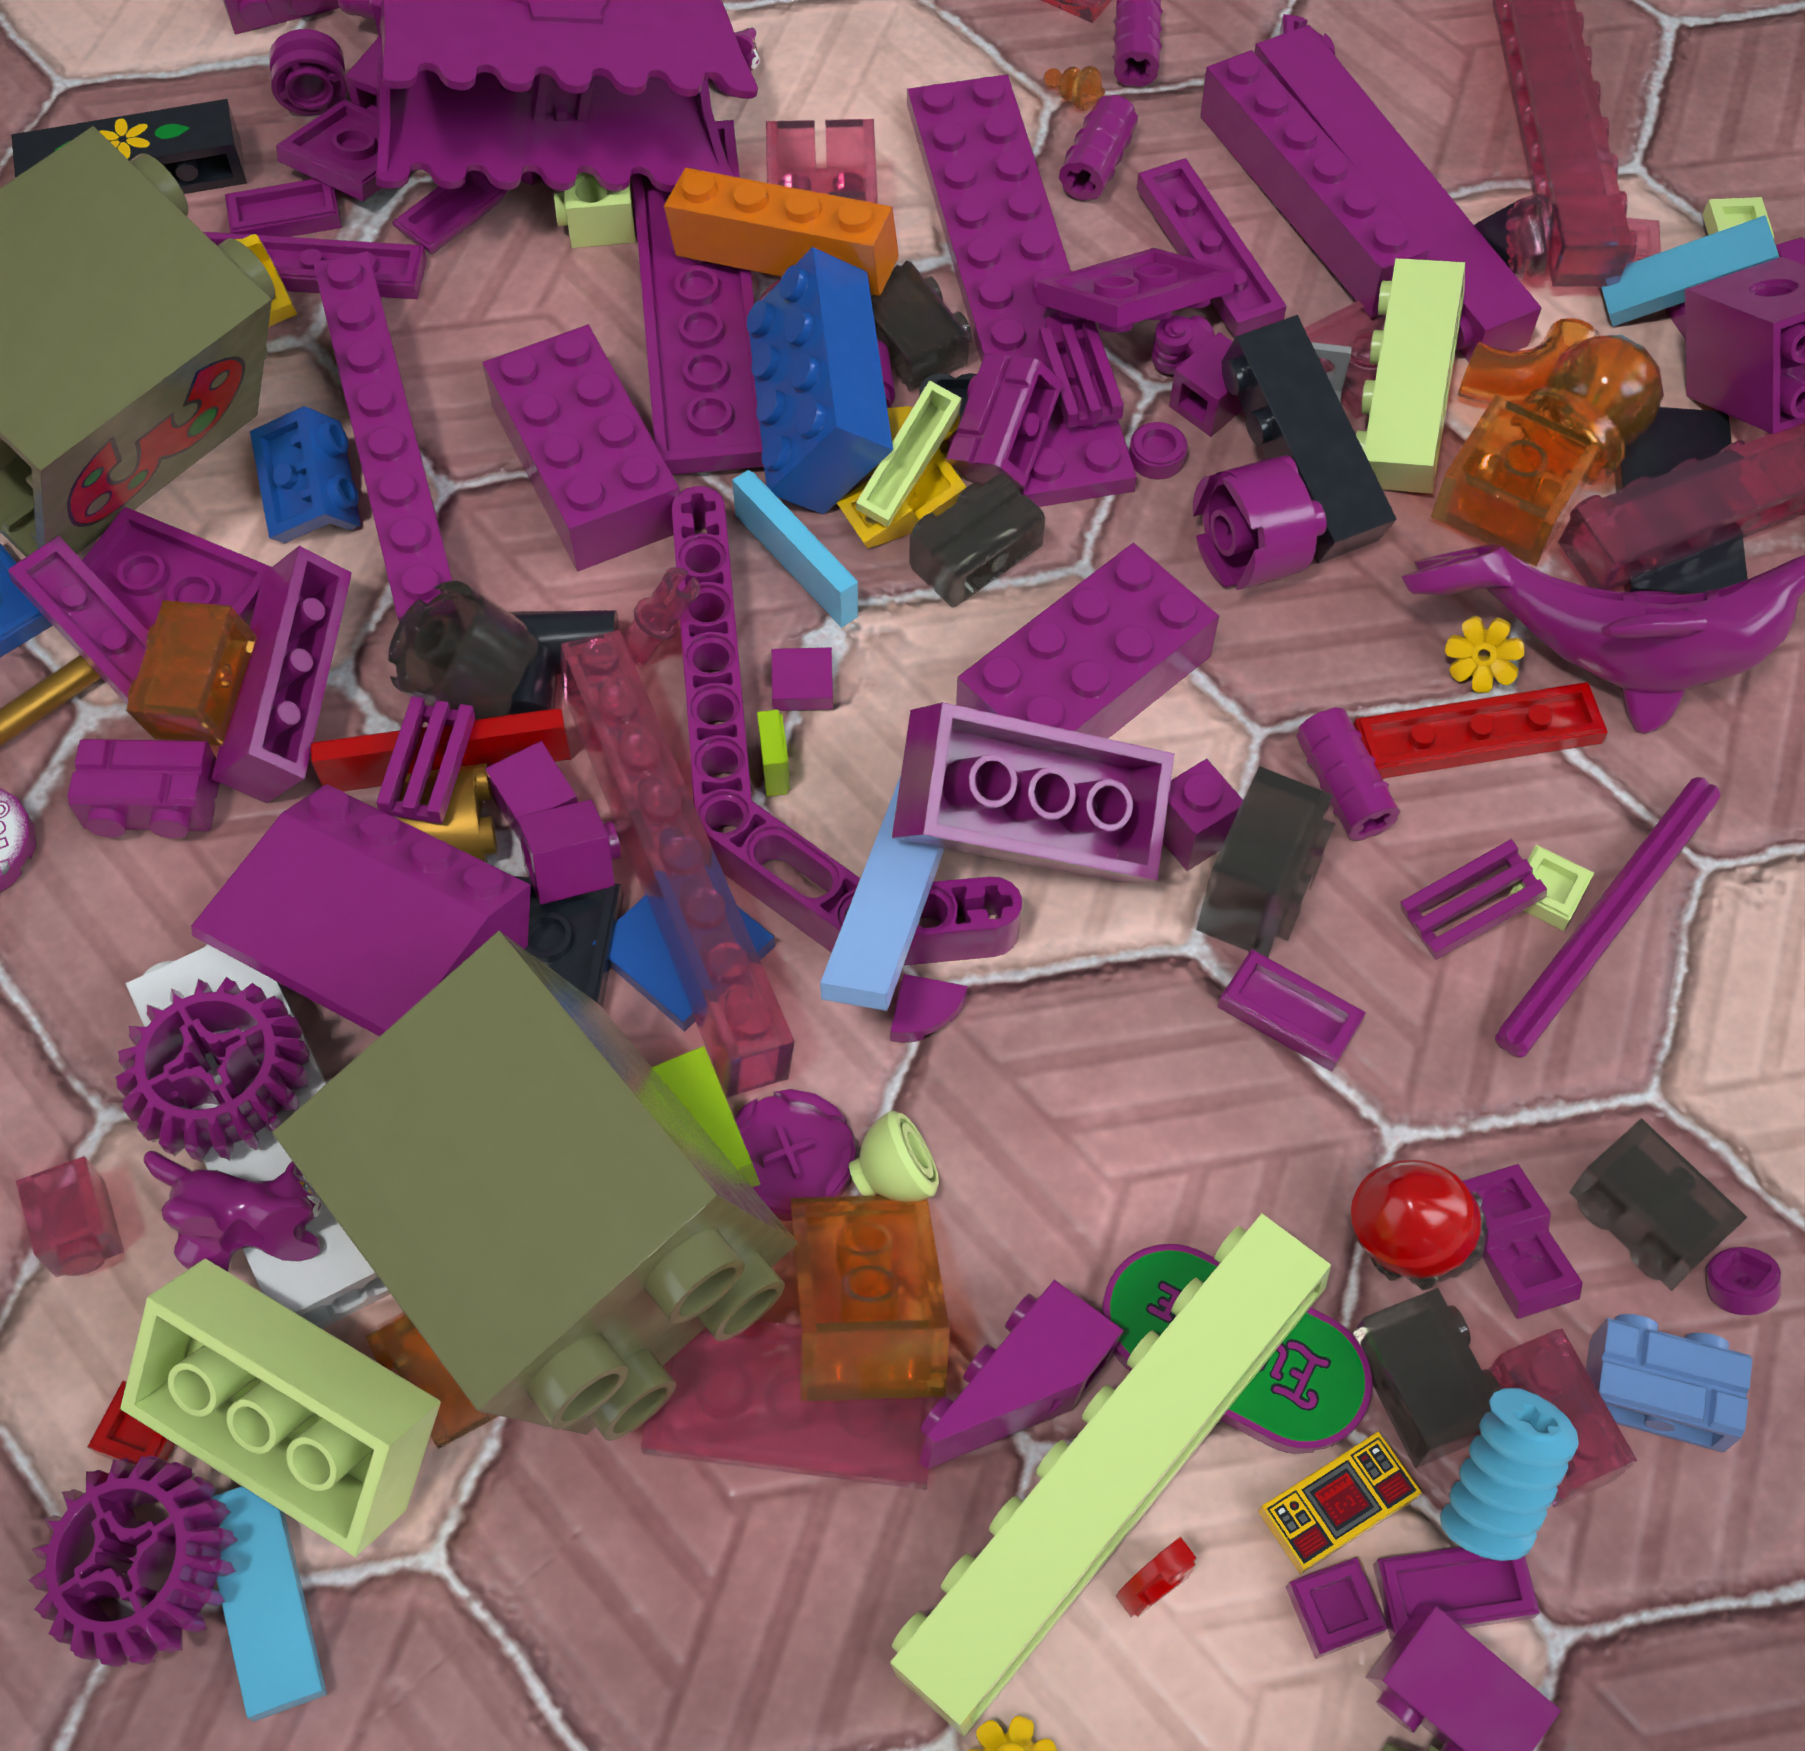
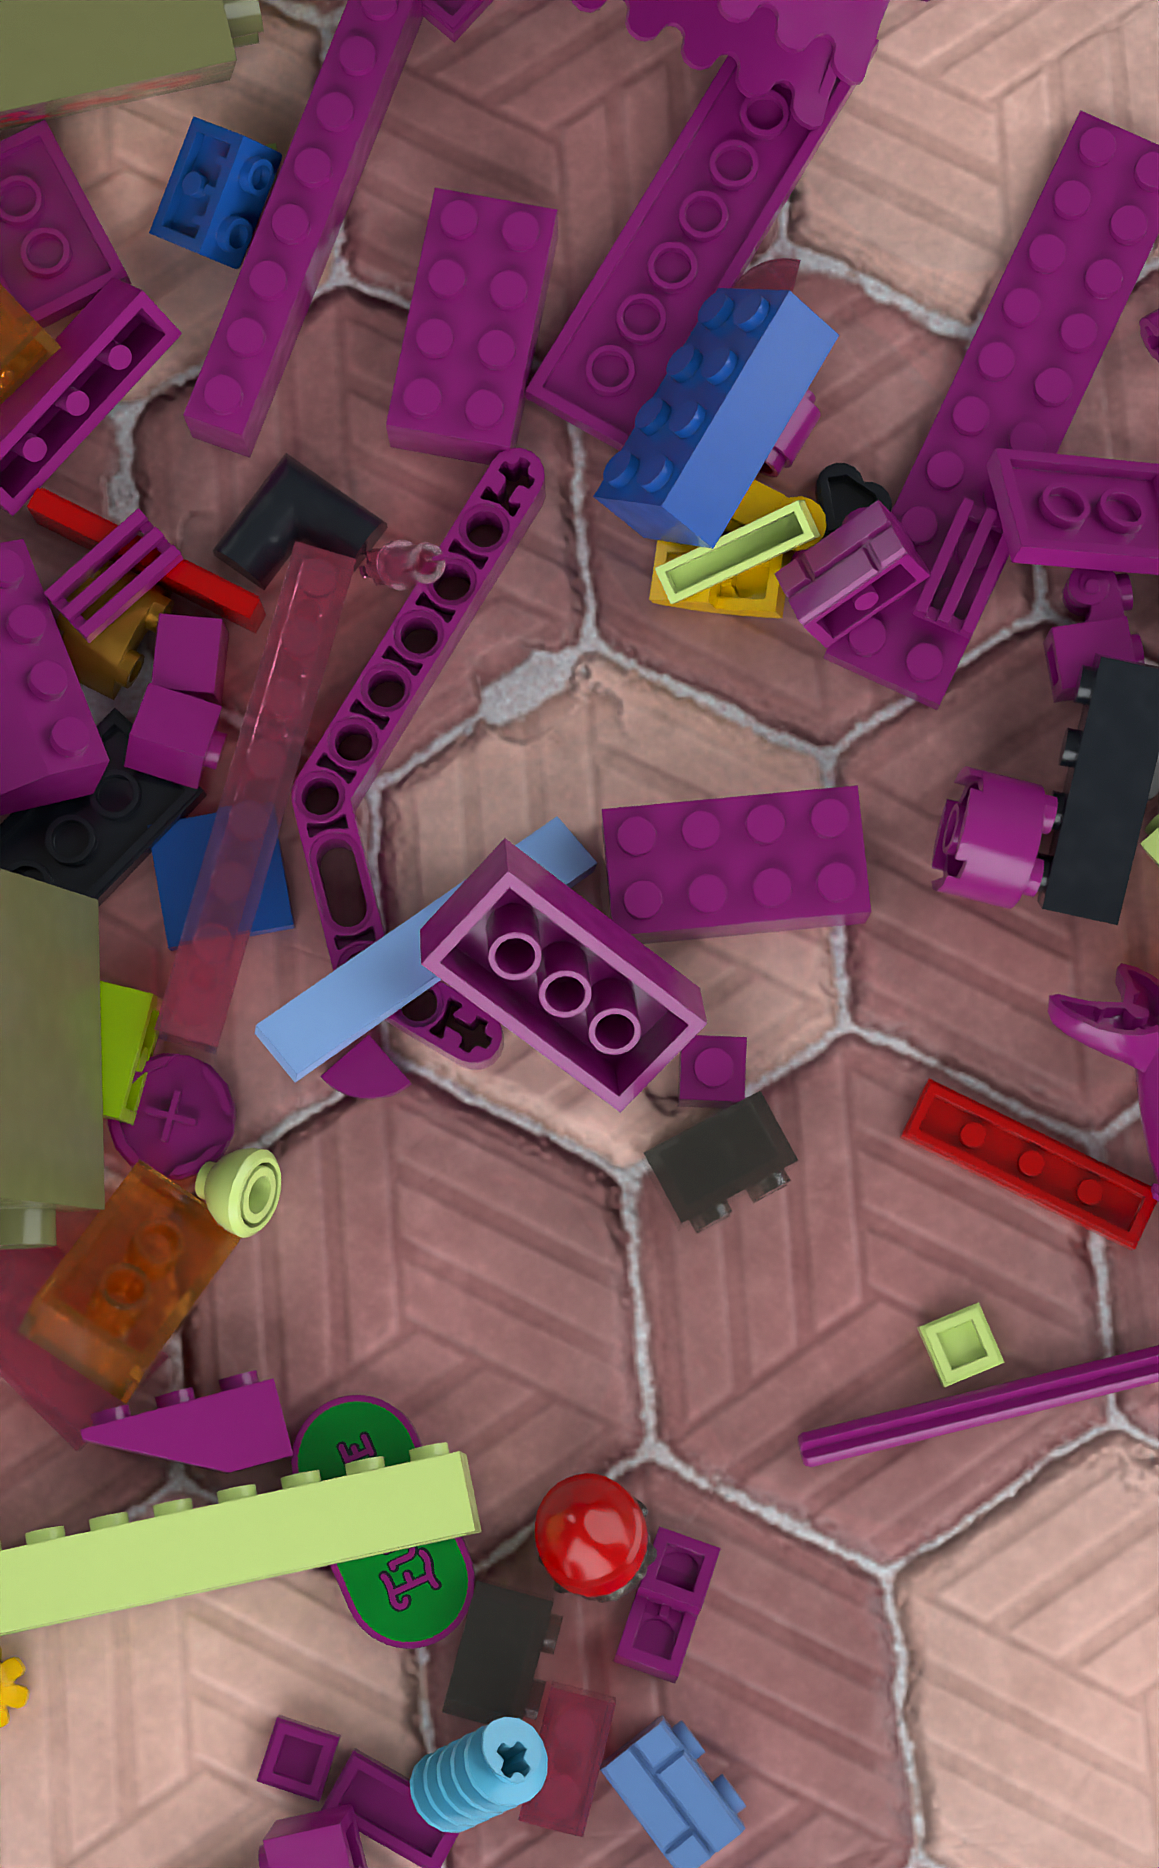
camera: 40 degrees right, 20 degrees up
clear smoke brick [388,581,538,720] -> none
yellowish green brick [554,172,636,248] -> none
orange brick [664,167,899,296] -> none
medium azure tile [732,470,858,628] -> none
lime tile [757,710,790,797] -> none
clear pink piece [766,119,878,204] -> none
magenta tile [771,647,833,711] -> none
clear smoke brick [871,260,972,391] -> none
clear smoke brick [909,473,1046,608] -> none
red tile [1115,1536,1197,1618] -> none
magenta tile [1129,422,1187,480] -> none
magenta tile [1217,949,1366,1072] -> none
tile [1258,1431,1422,1575] -> none
magenta axle [1296,707,1400,840] -> none
magenta tile [1400,838,1547,960] -> none
yellow plant [1445,616,1525,693] -> none
clear smoke brick [1569,1118,1748,1291] -> none
magenta tile [1707,1247,1781,1315] -> none

